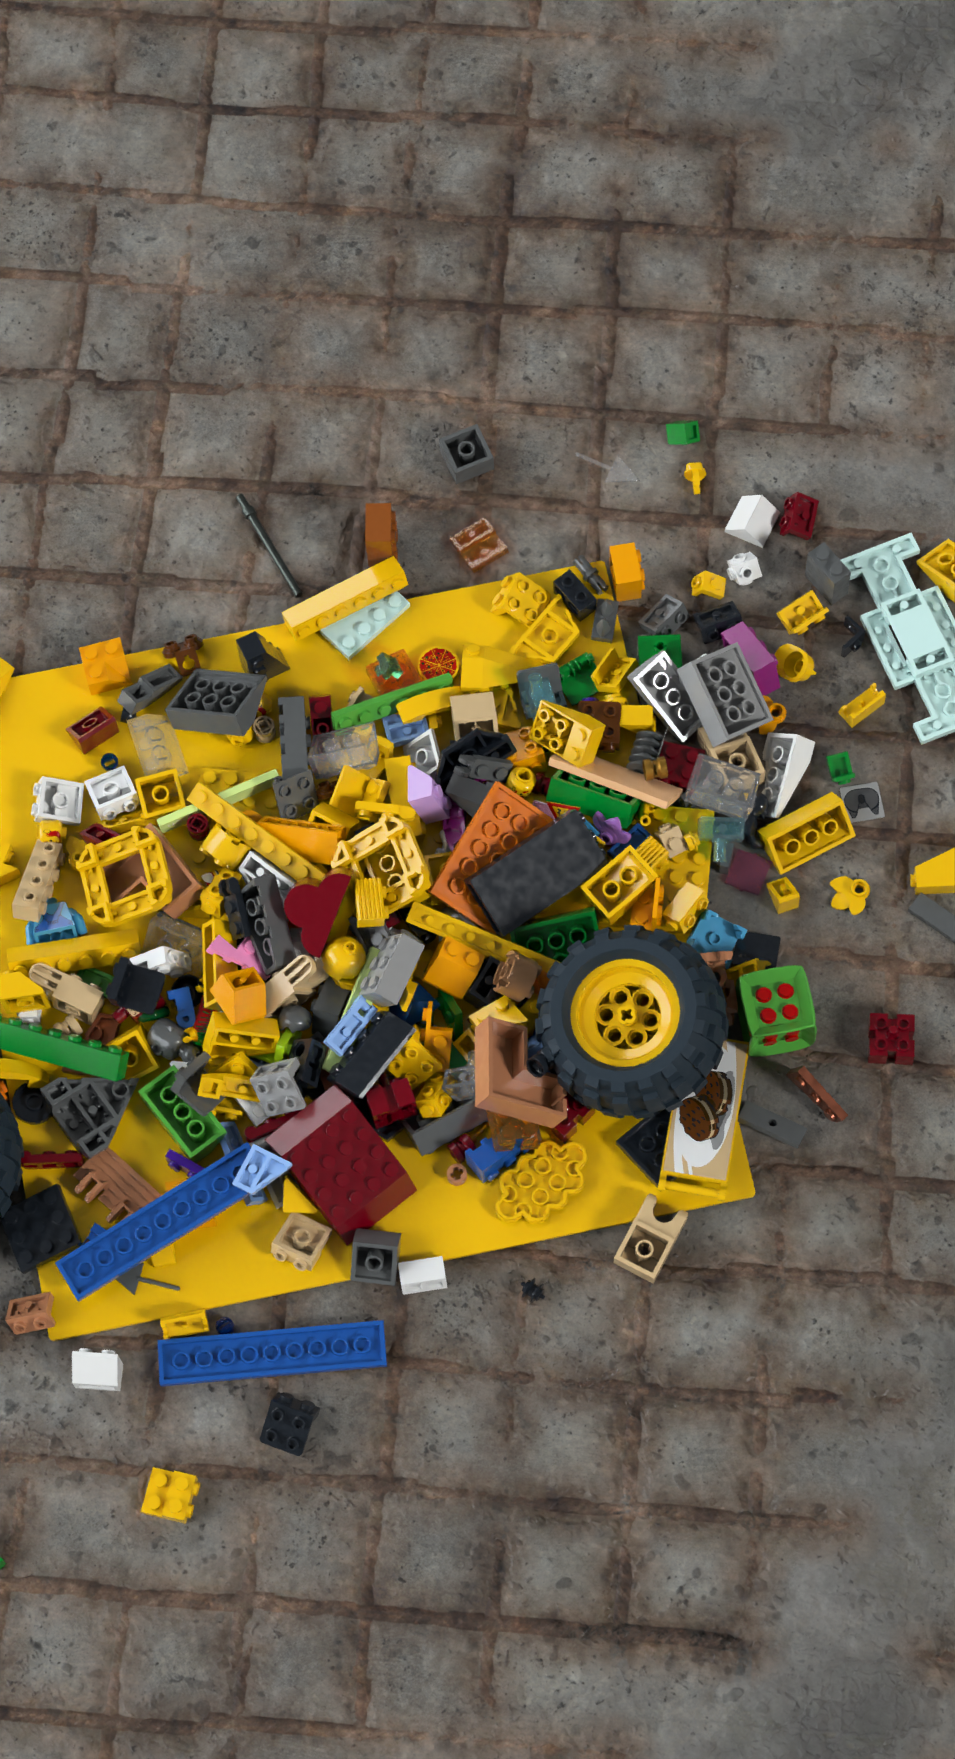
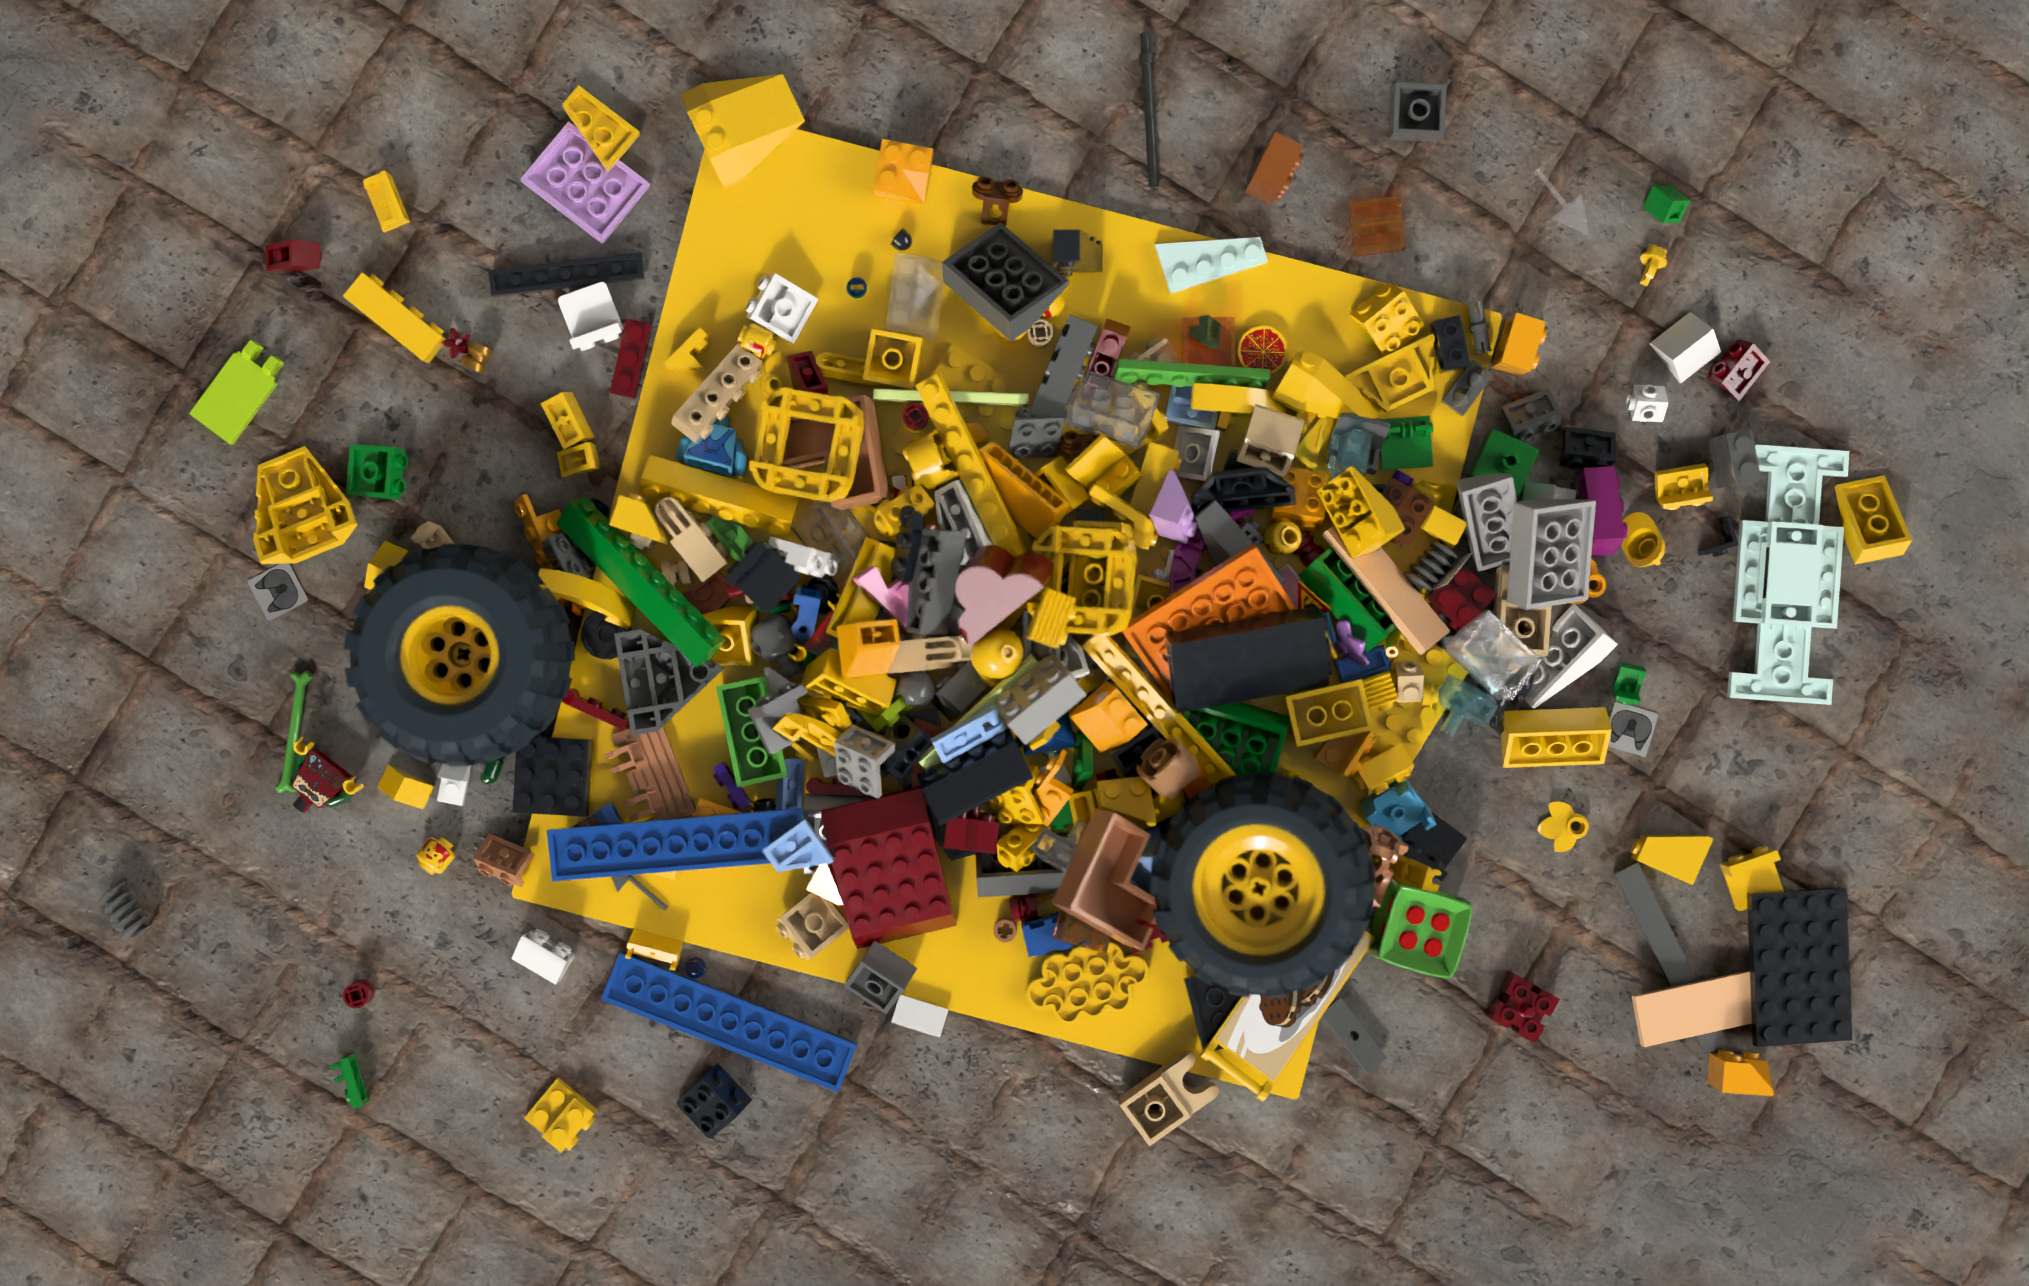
camera: 20 degrees right, 20 degrees up
dark red slope [66,706,119,755] -> none
white plate [84,765,141,821] -> none
dark grey slope [117,664,183,715] -> none
yellow brick [281,556,409,642] -> none
dark grey hinge [453,754,513,783] -> none
black wheel [521,1278,545,1303] -> none
black wheel [526,1047,554,1078] -> none
yellow bracket [591,648,639,693] -> none
pearl gold wheel [642,757,668,781] -> none
yellow bracket [691,570,726,600] -> none
clear pink piece [725,849,772,896] -> none
yellow slope [766,877,800,914] -> none
copper wing [786,1066,848,1122] -> none
yellow hinge [838,683,886,728] -> none

